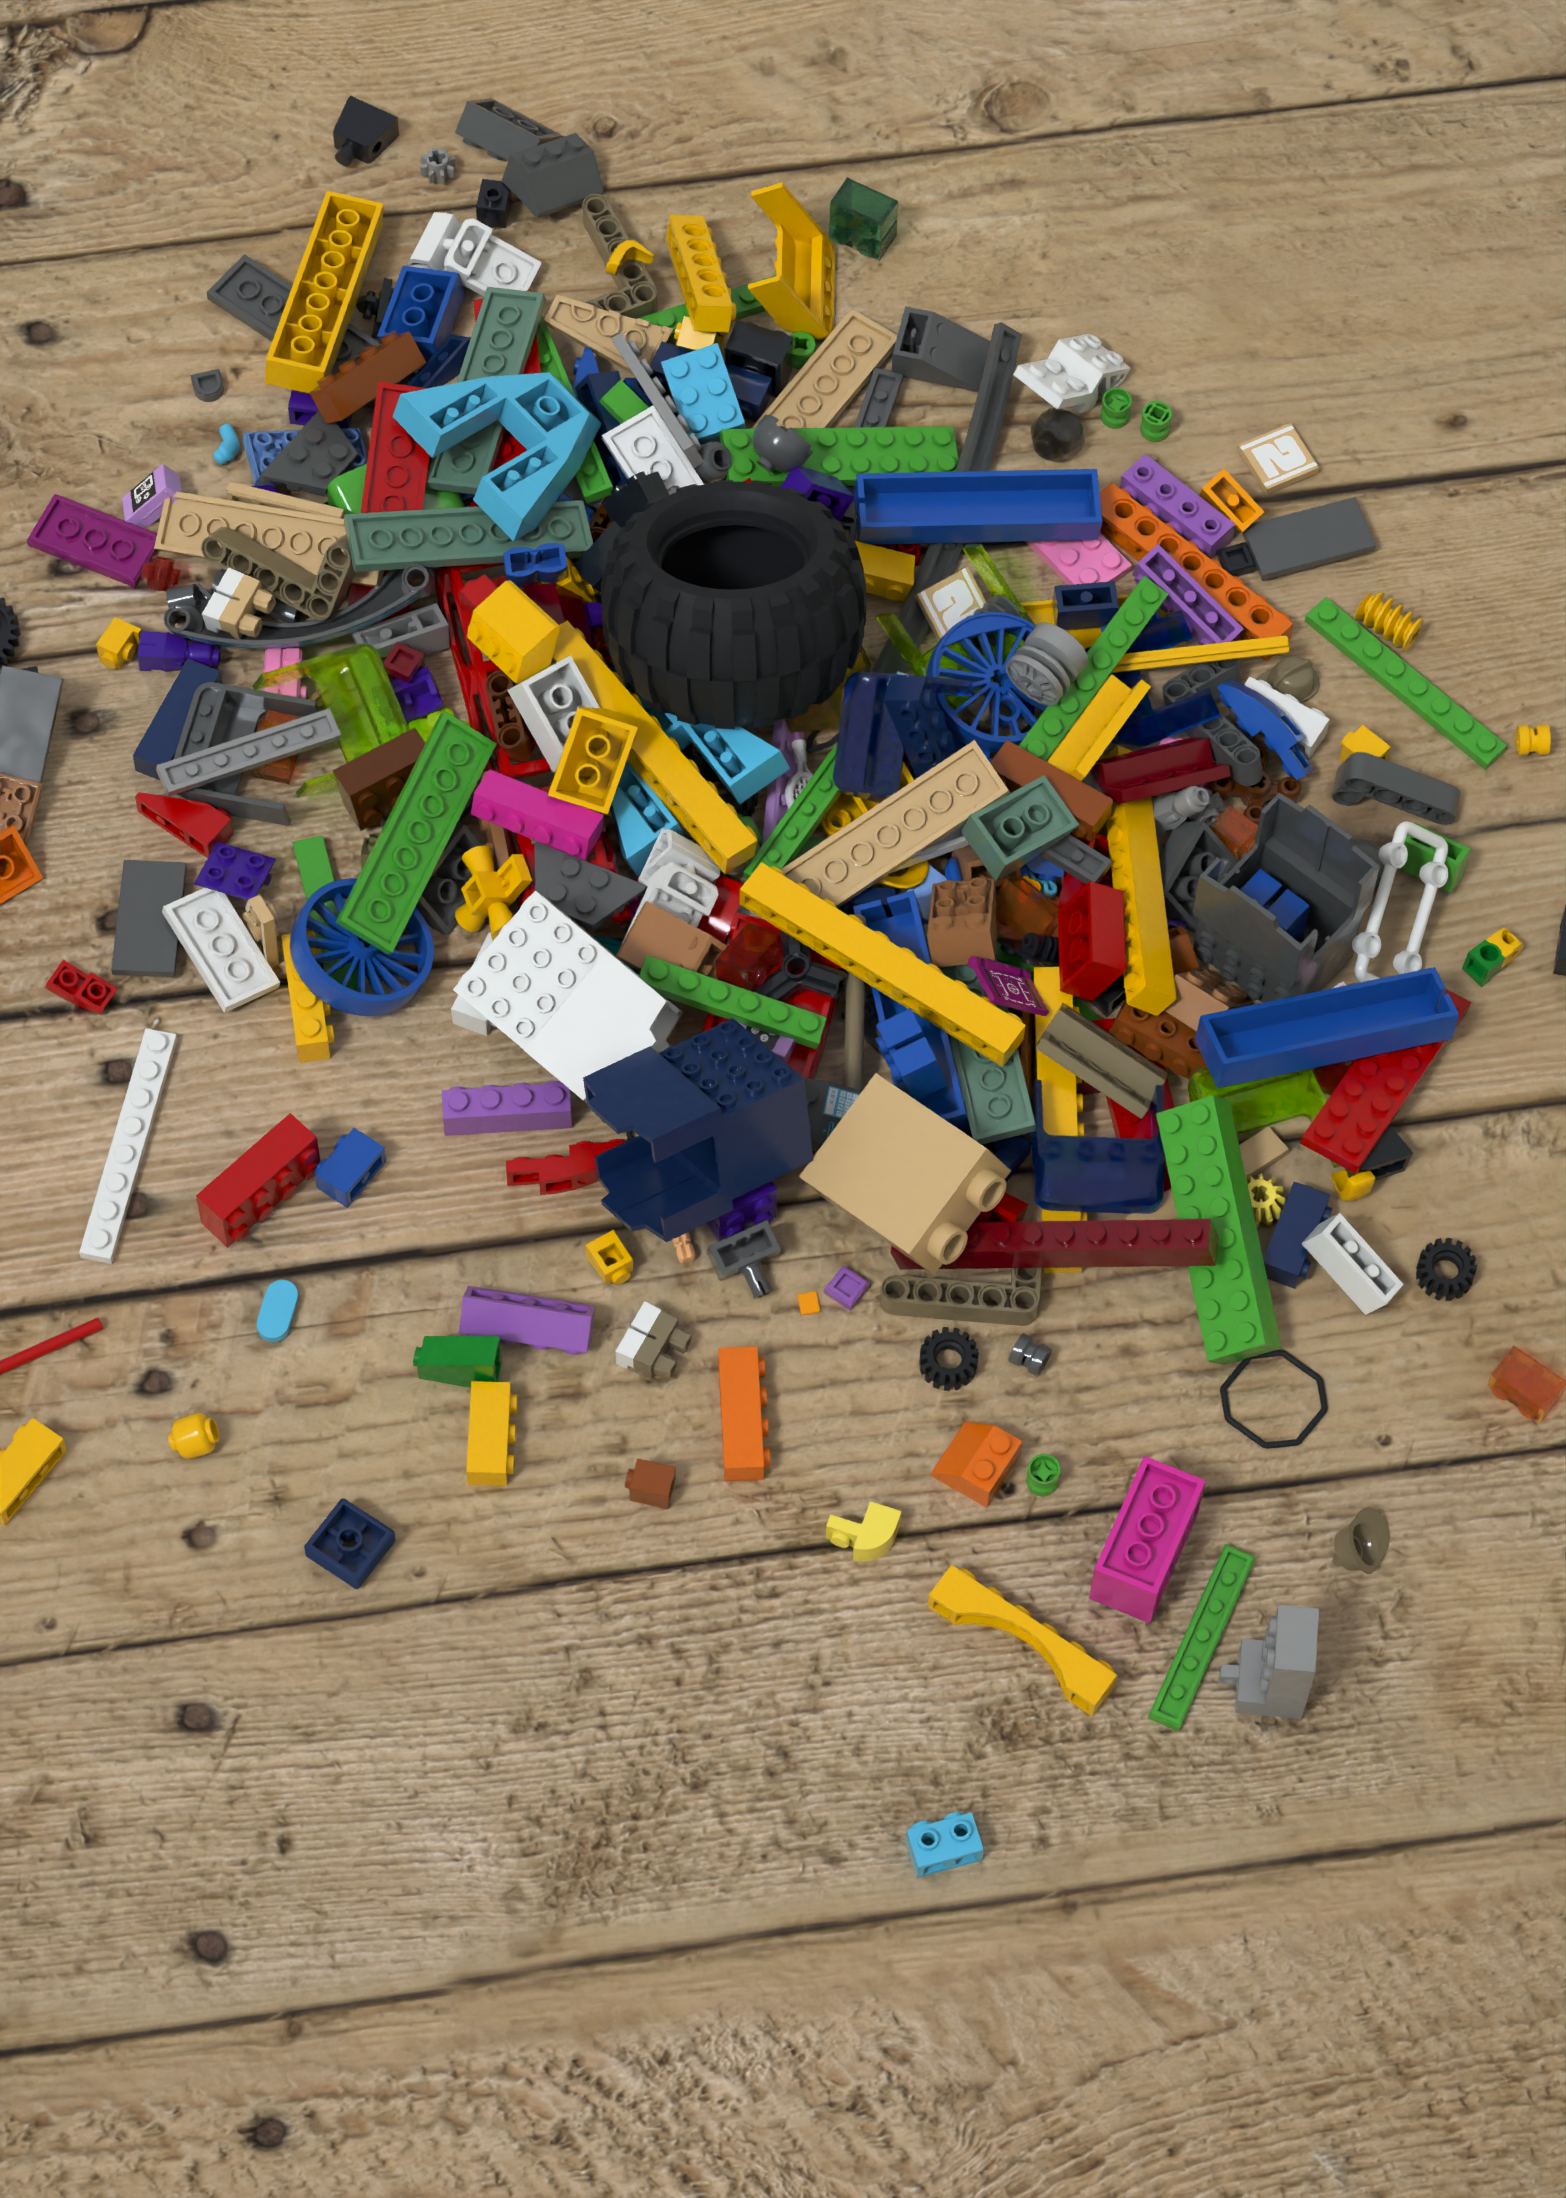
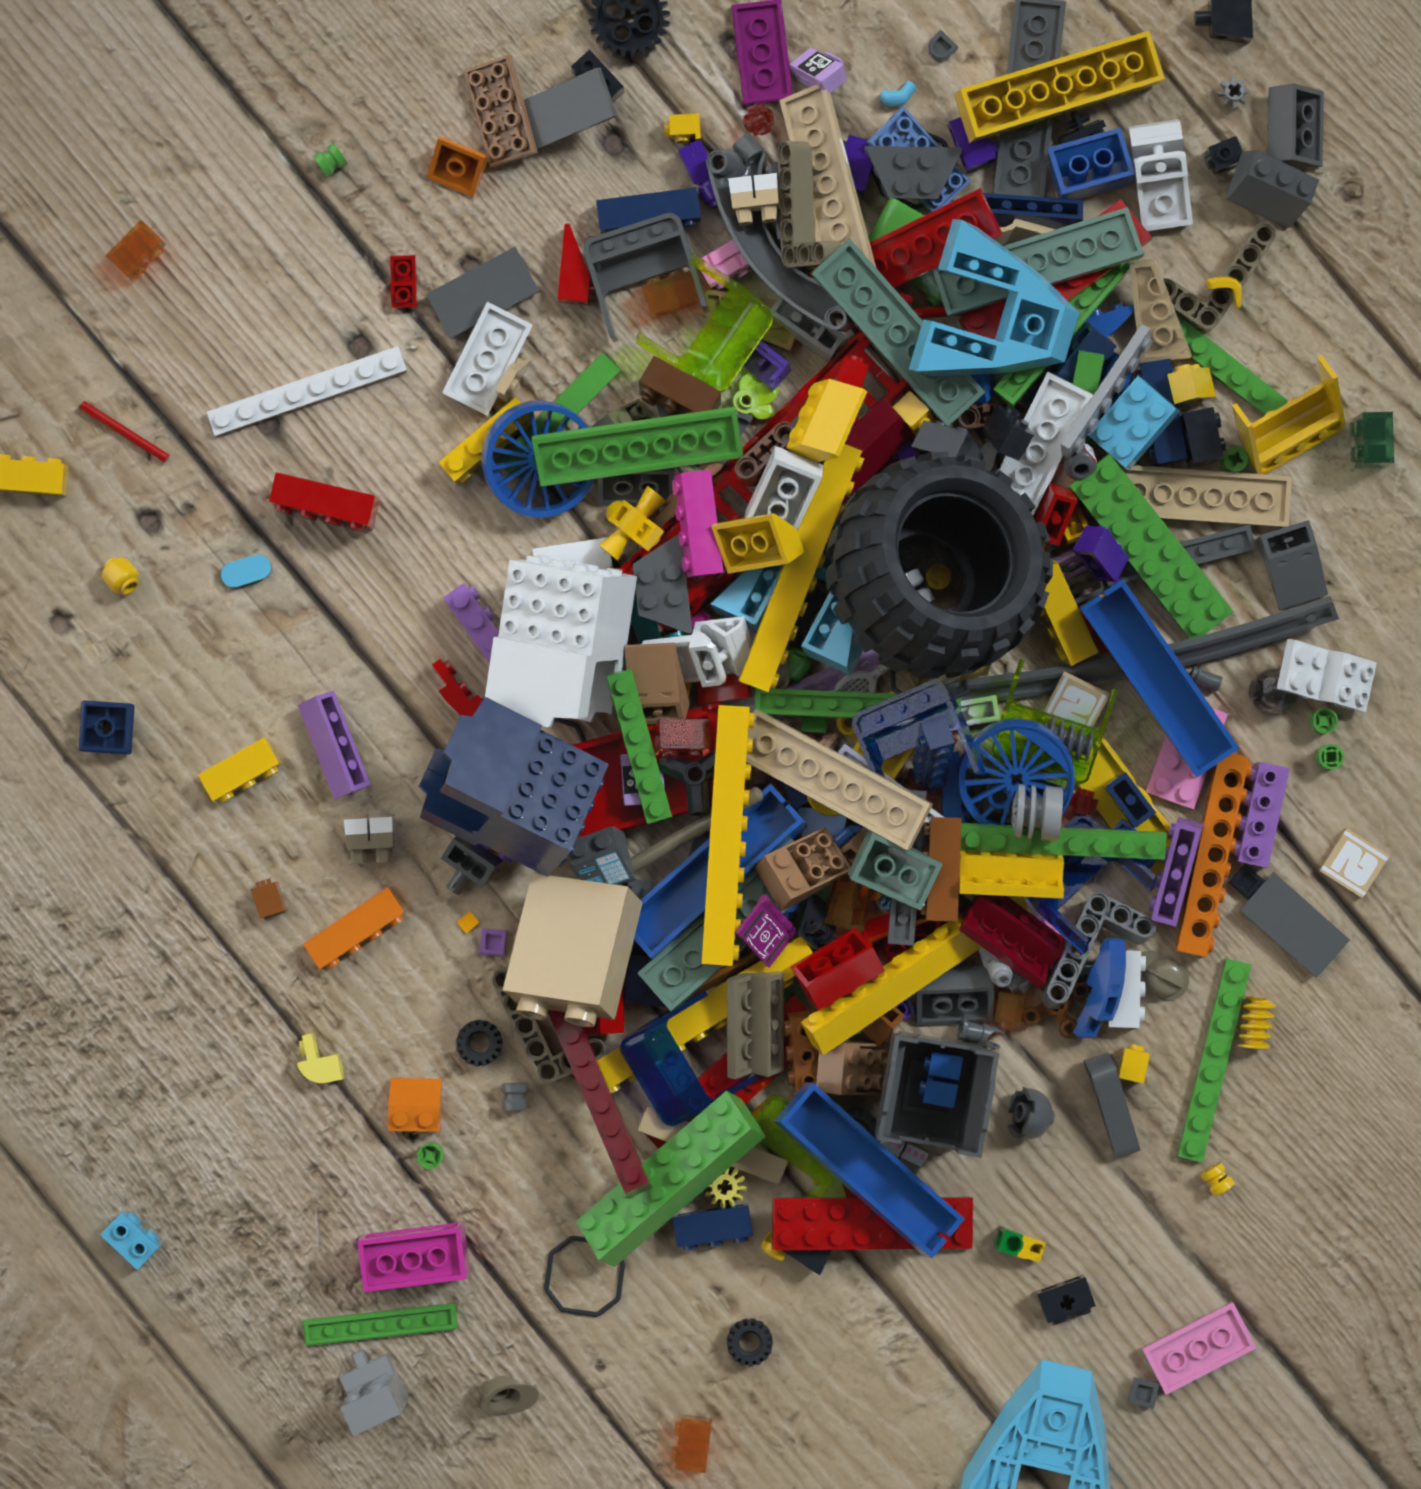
camera: 65 degrees right, 25 degrees up
light grey plate [156,708,341,797] -> none
dark purple hinge [194,842,276,900] -> none
tan tile [226,481,345,519] -> none
dark orange brick [309,331,426,424] -> none
blue brick [315,1128,386,1208] -> none
dark red panel [382,641,425,683] -> none
green slope [413,1336,502,1388] -> none
blue brick [503,543,568,587] -> none
yellow brick [585,1230,633,1286] -> none
yellow brick [666,214,736,332] -> none
dark grey cylinder [752,415,813,472] -> none
blue piece [875,1008,947,1100] -> none
yellow arch [927,1564,1117,1717] -> none
yellow axle [1111,636,1290,673] -> none
light orange slope [1199,469,1265,533] -> none
white brick [1302,1213,1404,1315] -> none
white bar [1352,821,1448,982] -> none
bright green brick [1399,823,1471,893] -> none

